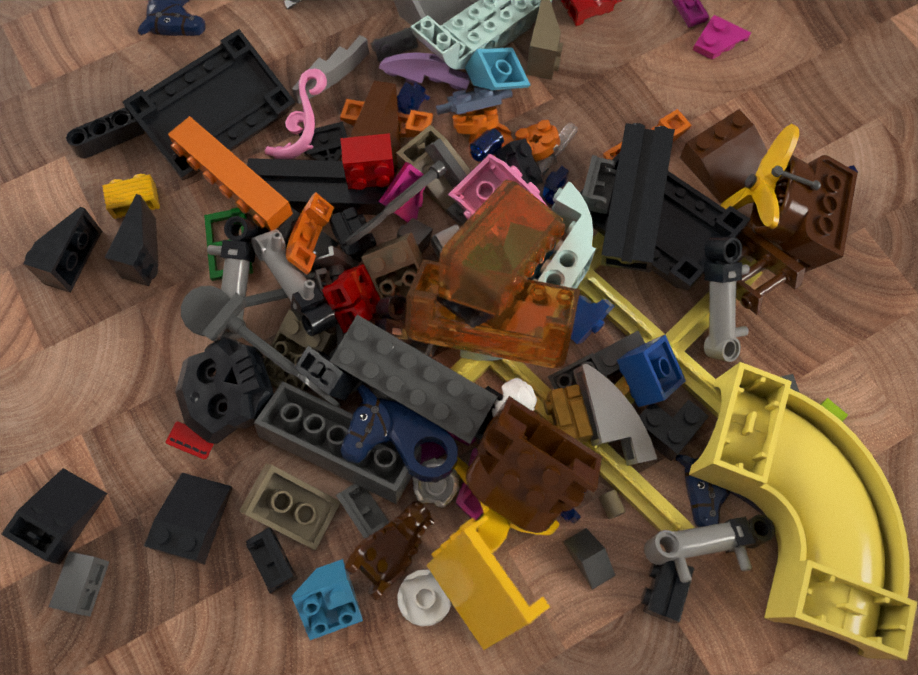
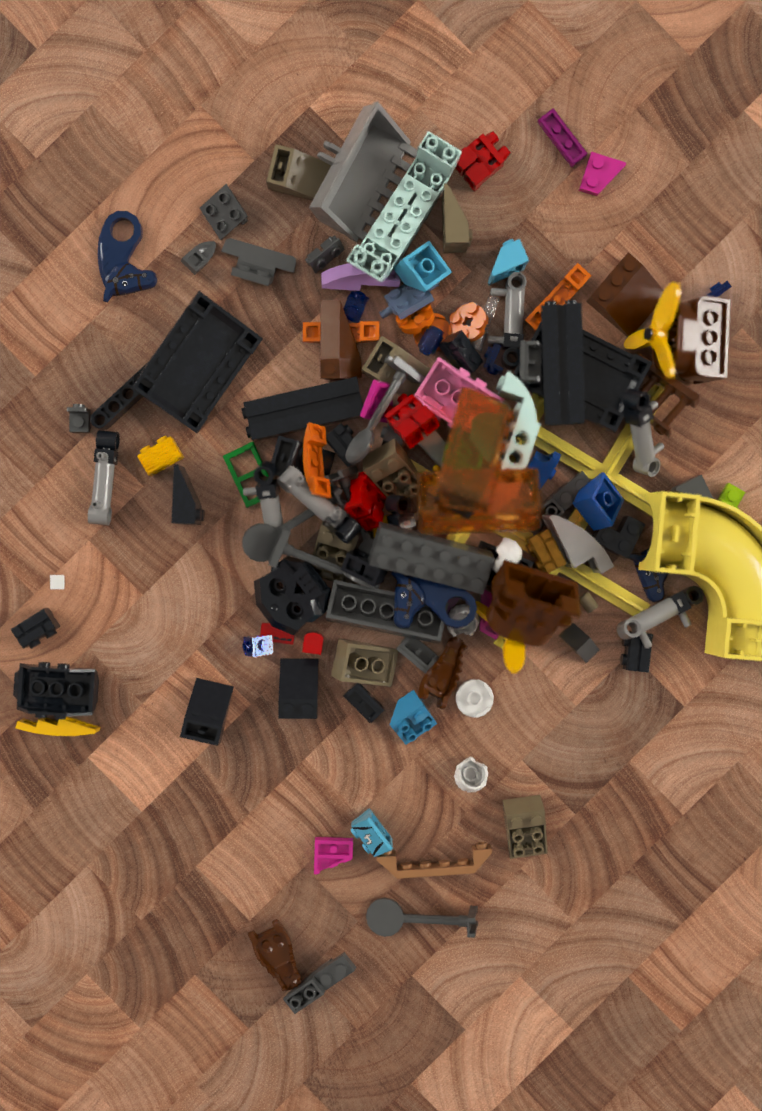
camera: 15 degrees left, 20 degrees up
black slope [23,207,102,293] -> none
dark grey hinge [49,551,110,616] -> none
orange brick [168,116,293,231] -> none
bright pink plant [265,68,327,160] -> none
light grey slope [292,35,369,104] -> none
black slope [299,121,347,161] -> none
red piece [340,133,395,190] -> none
yellow panel [426,516,550,650] -> none
dark grey hinge [771,165,821,190] -> none
none -> dark grey bracket [67,404,91,433]
none -> light grey piece [88,430,120,526]
none -> dark grey plate [181,241,216,275]
none -> dark grey plate [221,238,296,286]
none -> clear blue bracket [242,634,274,657]
none -> red piece [302,631,324,655]
none -> red hips [384,393,440,449]
none -> light grey piece [487,272,527,369]
none -> medium azure slope [488,239,529,285]

